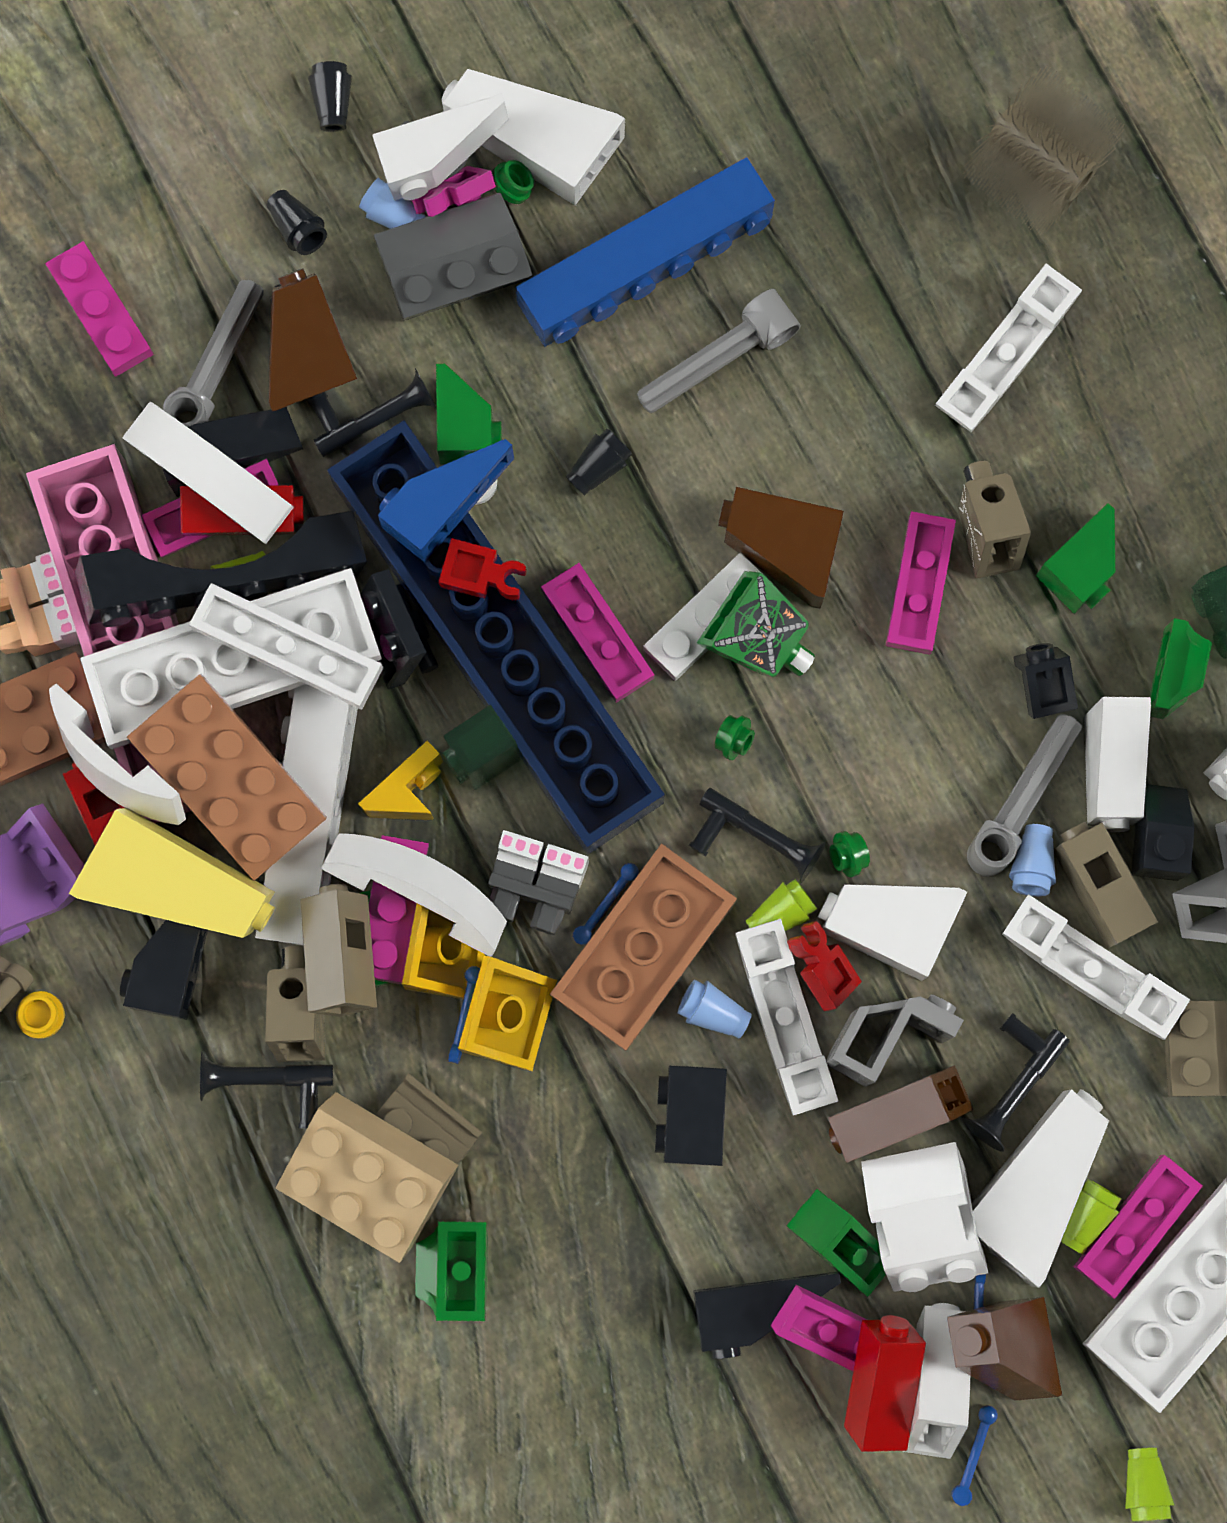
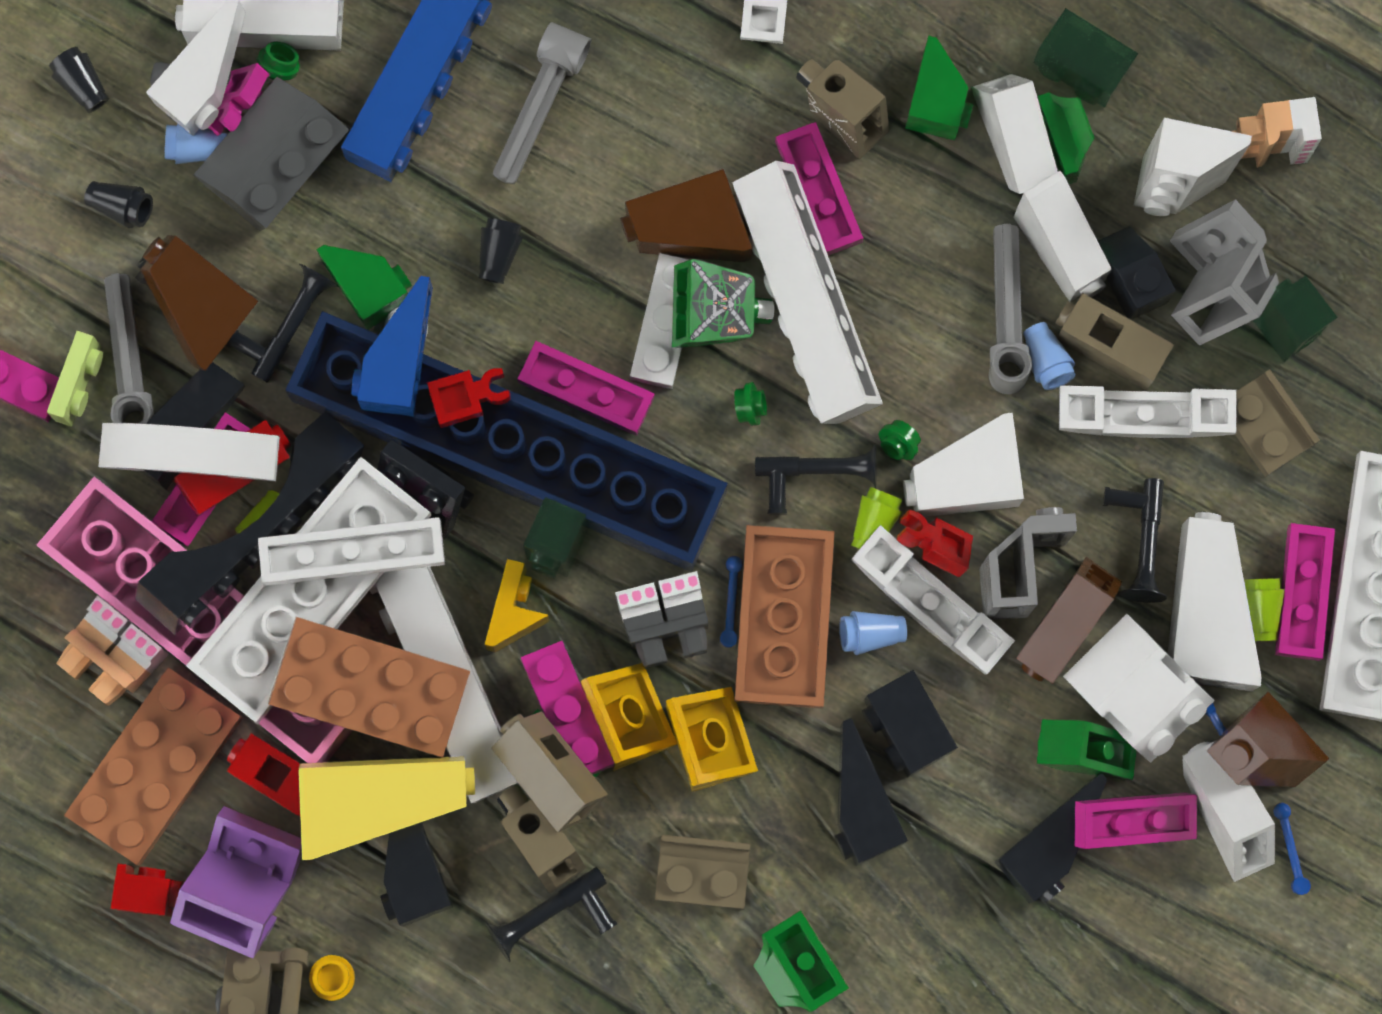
camera: 35 degrees left, 0 degrees up
white slope [49,684,186,825] -> none
tan brick [276,1092,458,1263] -> none
white slope [321,833,507,957] -> none
blue hinge [448,966,480,1064] -> none
red brick [844,1315,926,1452] -> none
black bracket [1013,643,1078,719] -> none
none -> yellowish green plate [47,331,103,427]
none -> white brick [732,161,883,424]
none -> black slope [834,718,908,866]
none -> white slope [971,74,1058,194]

